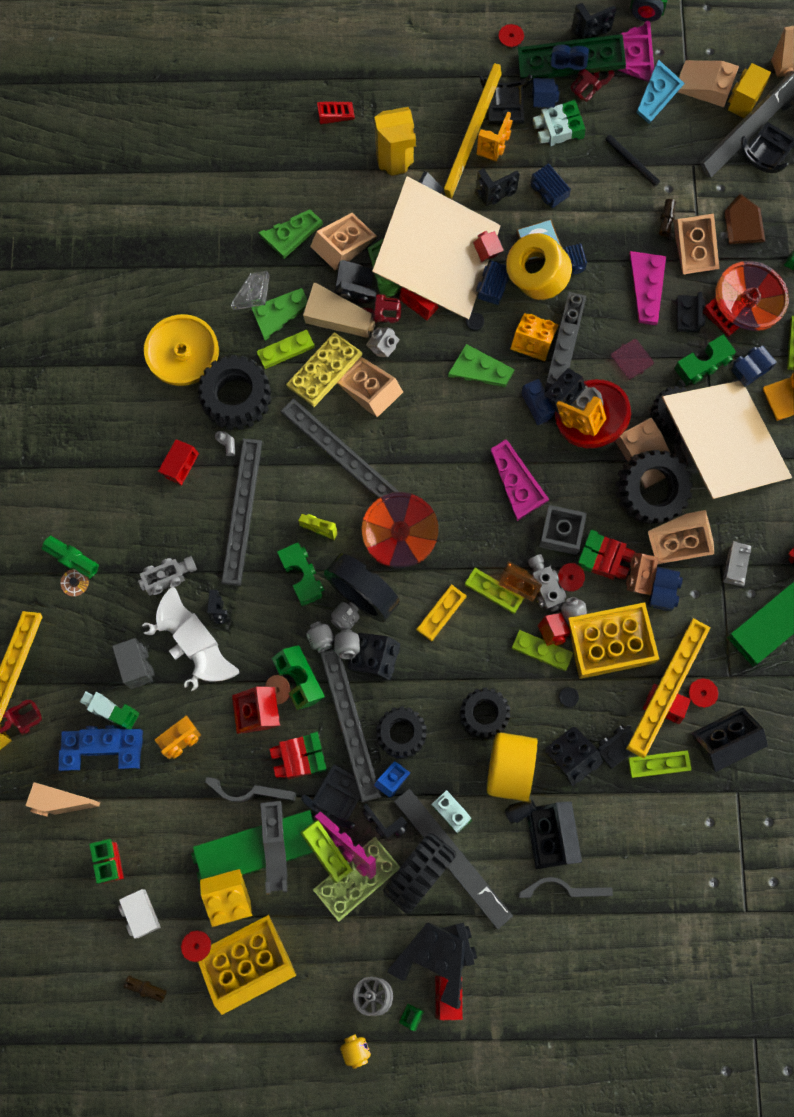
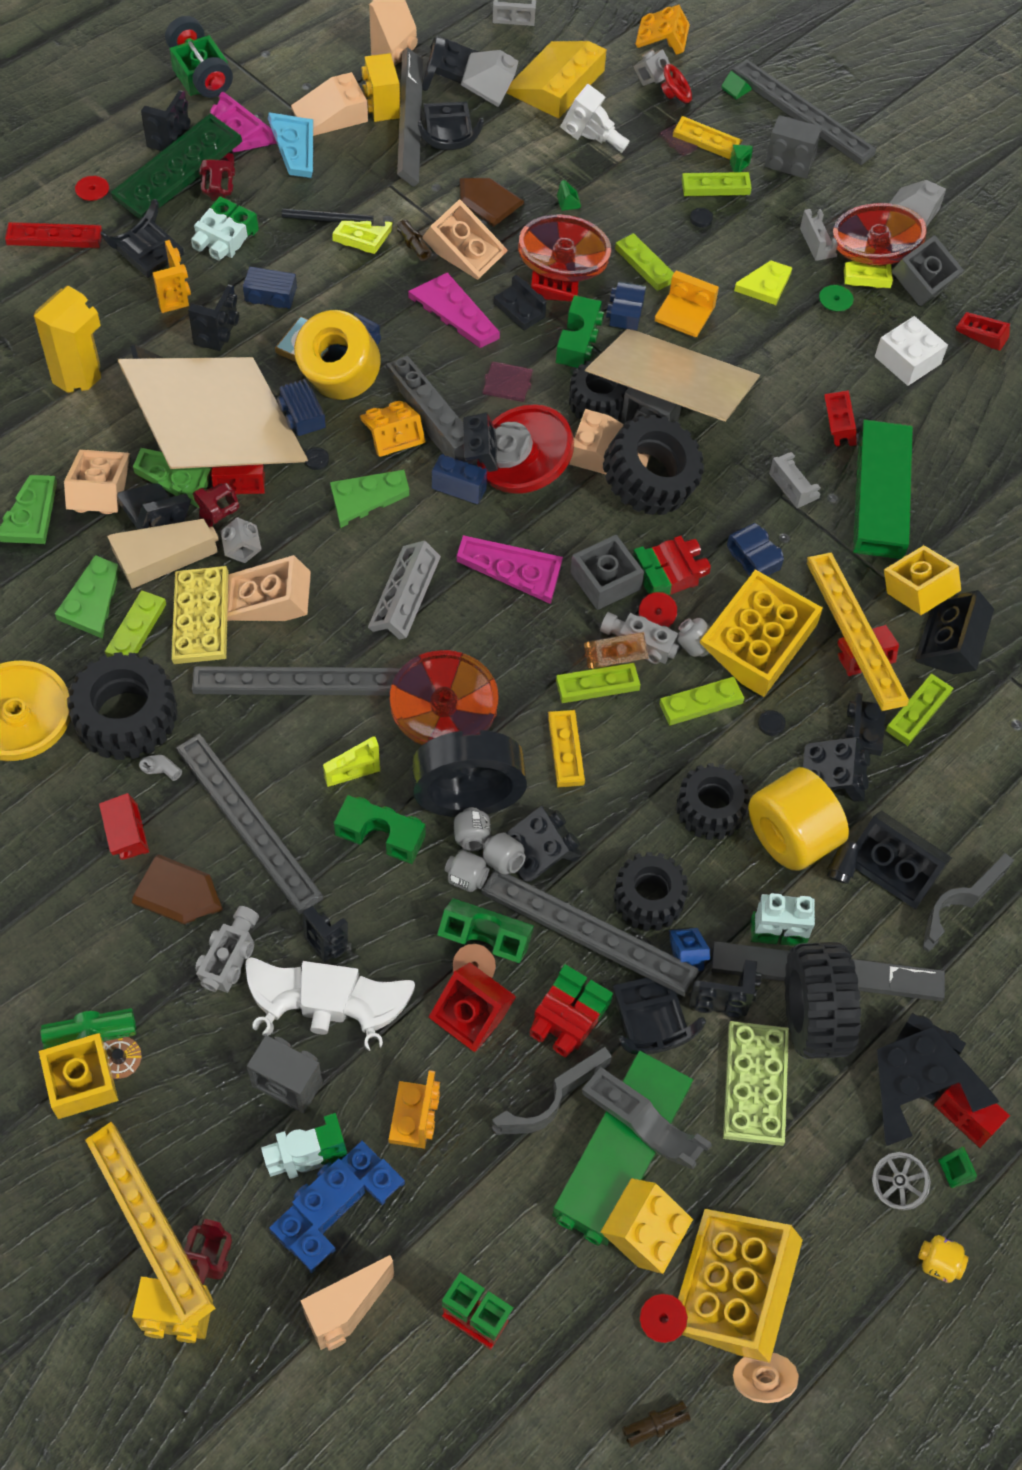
camera: 50 degrees left, 15 degrees down
white brick [118,889,161,938] -> none
clear wing [231,271,270,310] -> none
lime plate [300,820,353,883] -> none
dark pink wing [315,811,376,880] -> none
yellow tile [444,63,501,199] -> none
brick [473,231,504,262] -> none
dark blue brick [532,78,559,108] -> none
red brick [538,613,571,646] -> none
dark blue brick [551,45,589,70] -> none
light orange bracket [556,396,606,436] -> none
nougat bracket [626,553,659,595] -> none
light nougat slope [648,510,714,564] -> none
red piece [689,678,718,708] -> none
none -> red tile [5,222,102,248]
none -> yellow brick [39,1033,119,1119]
none -> reddish brown tile [132,854,223,924]
none -> neon yellow wing [332,221,393,254]
none -> light grey fence [368,541,441,639]
none -> light nougat dish [733,1353,799,1403]
none -> yellow brick [884,545,961,615]

